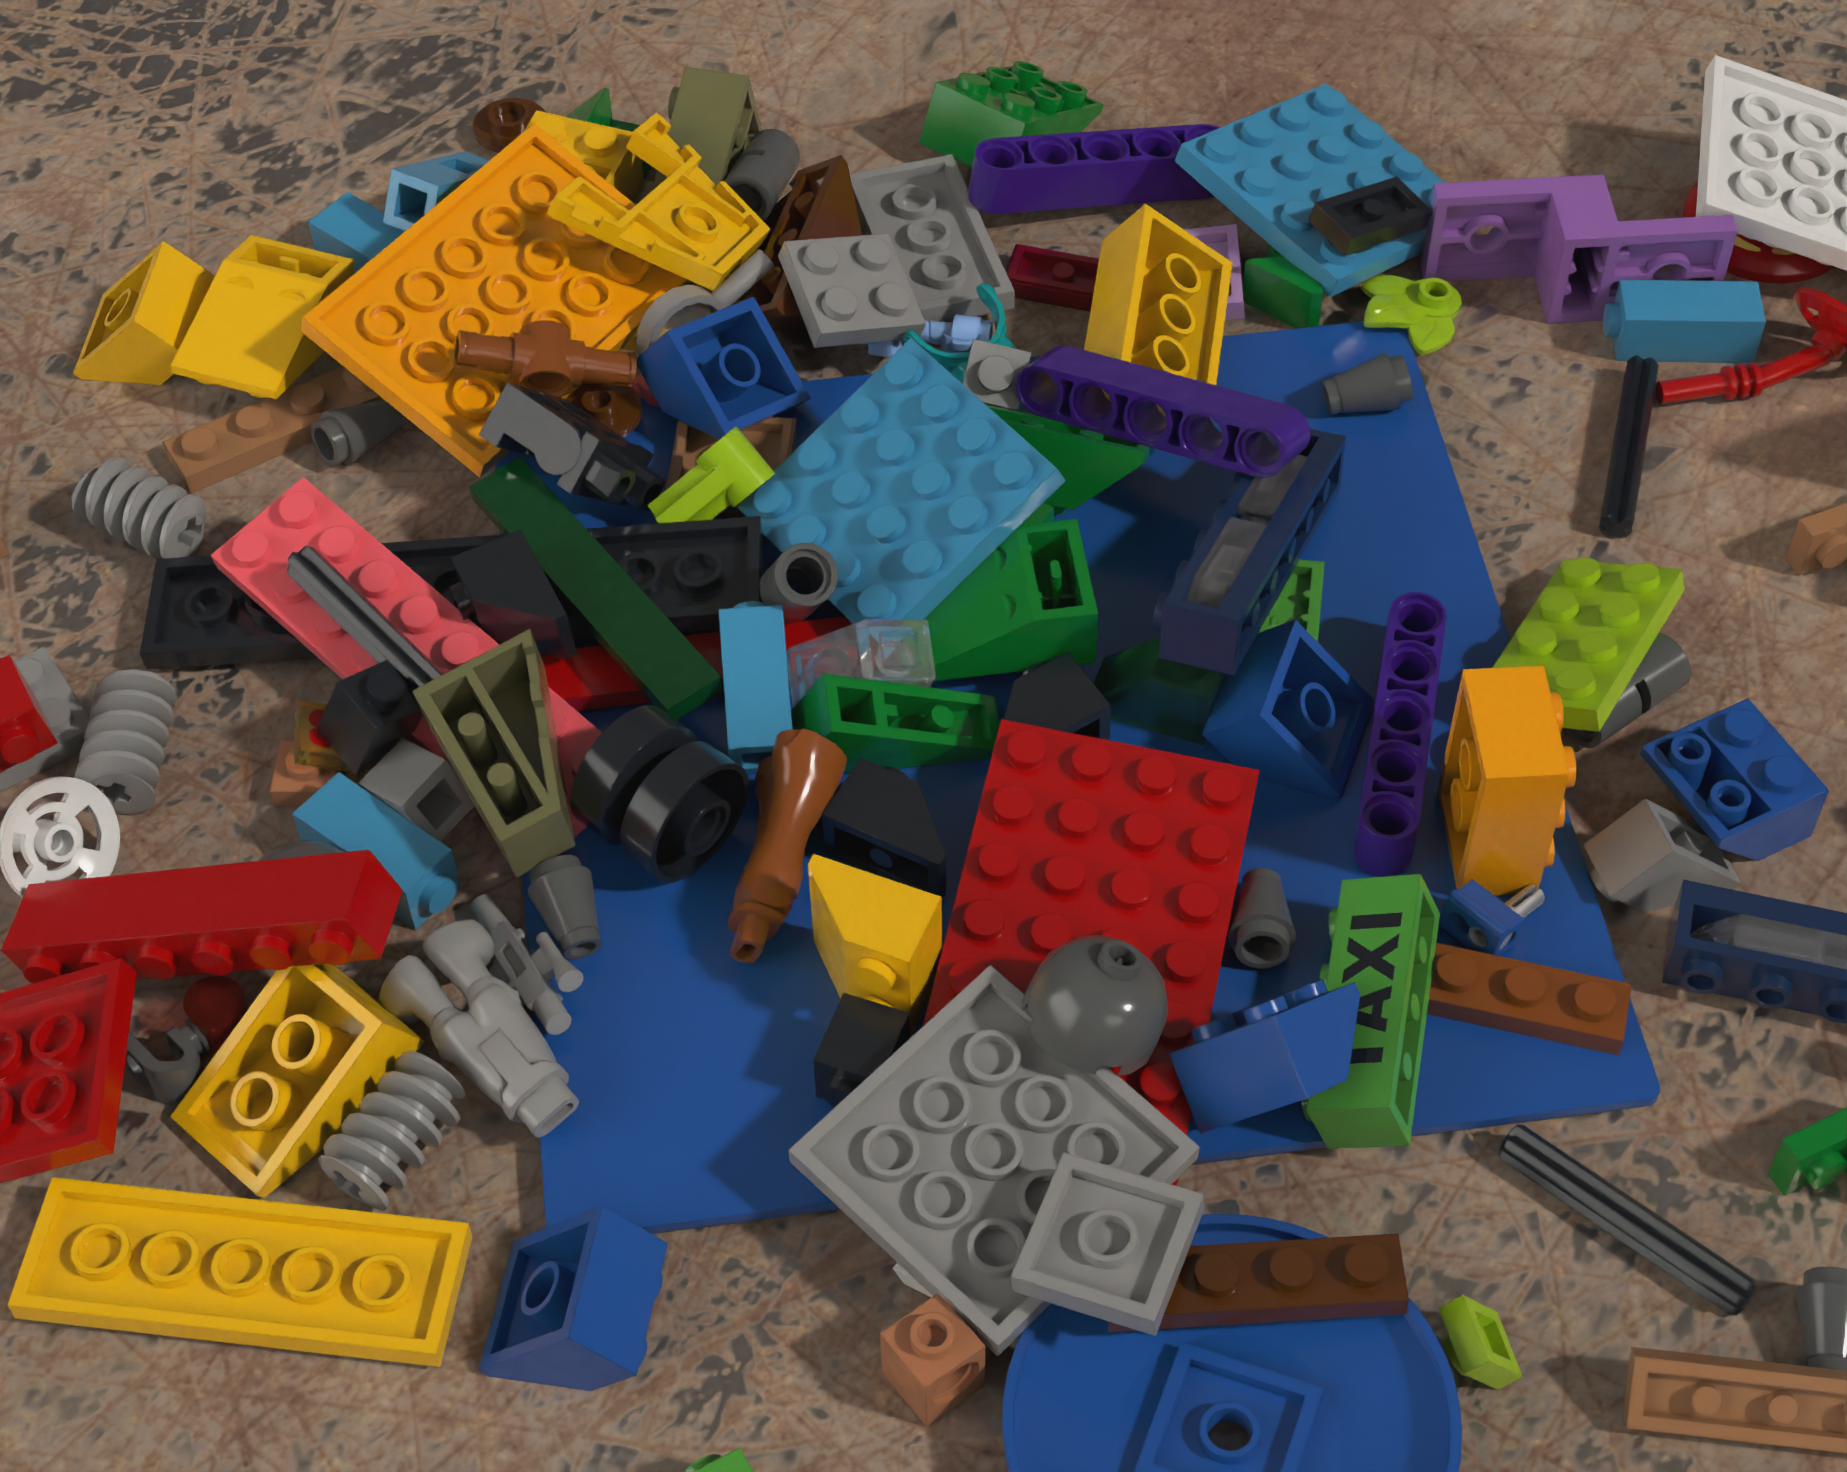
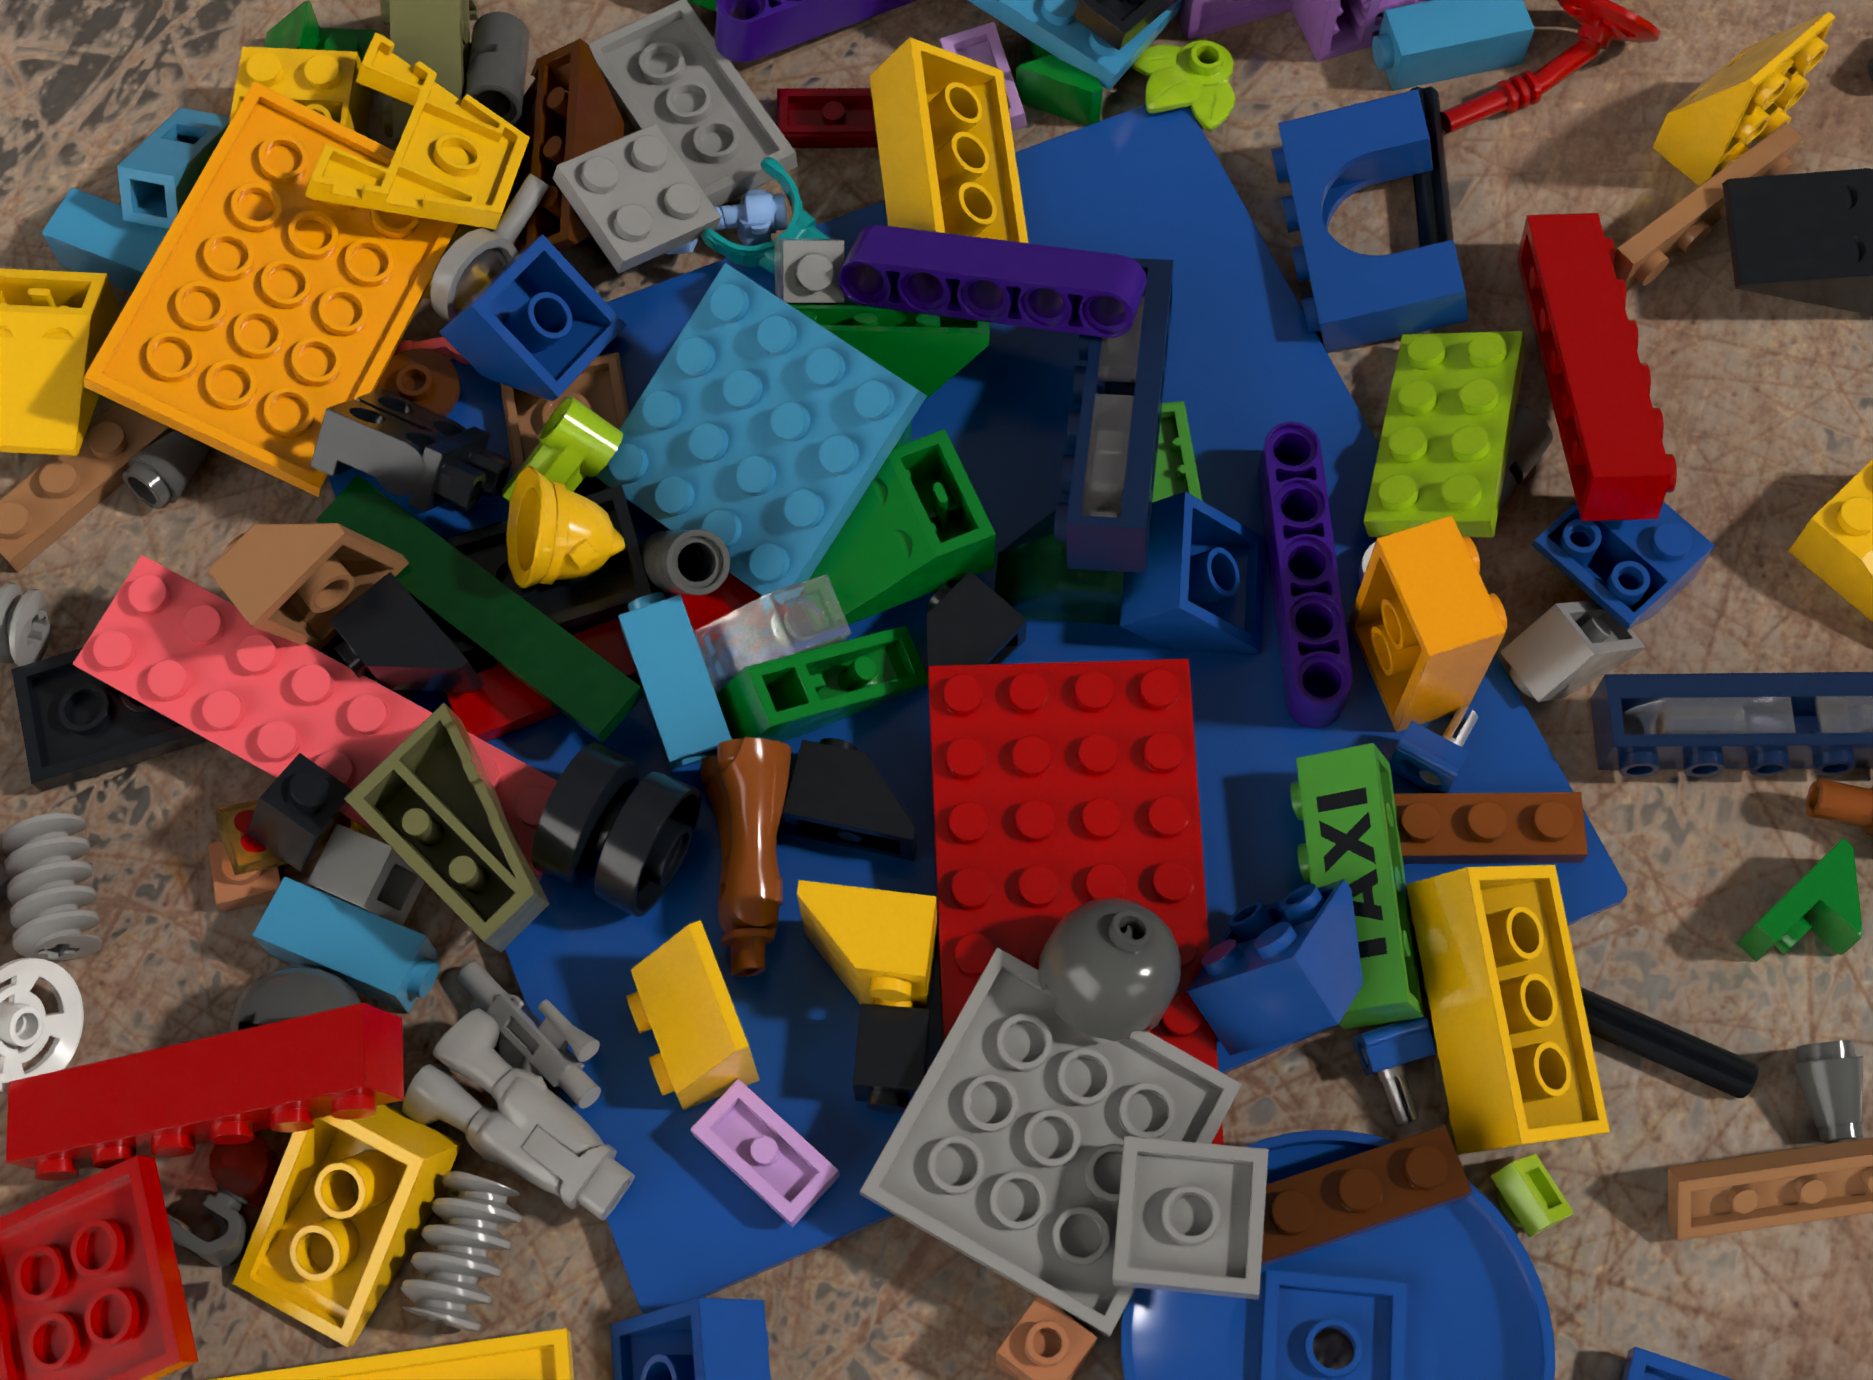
camera: 15 degrees left, 15 degrees up
black axle [287,546,444,690] -> none
dark orange pin [453,320,637,397] -> none
reddish brown piece [473,98,545,153] -> none
dark grey cone [527,855,602,960] -> none
dark grey cone [1228,868,1296,969] -> none
dark grey cone [1322,352,1413,415] -> none
none -> medium nougat slope [208,523,409,651]
none -> yellow piece [506,466,625,588]
none -> yellow slope [626,920,760,1111]
none -> lavender plate [690,1079,840,1228]
none -> blue arch [1271,89,1469,353]
none -> blue piece [1352,1015,1437,1125]
none -> yellow slope [1406,865,1610,1155]
none -> red brick [1517,213,1677,521]

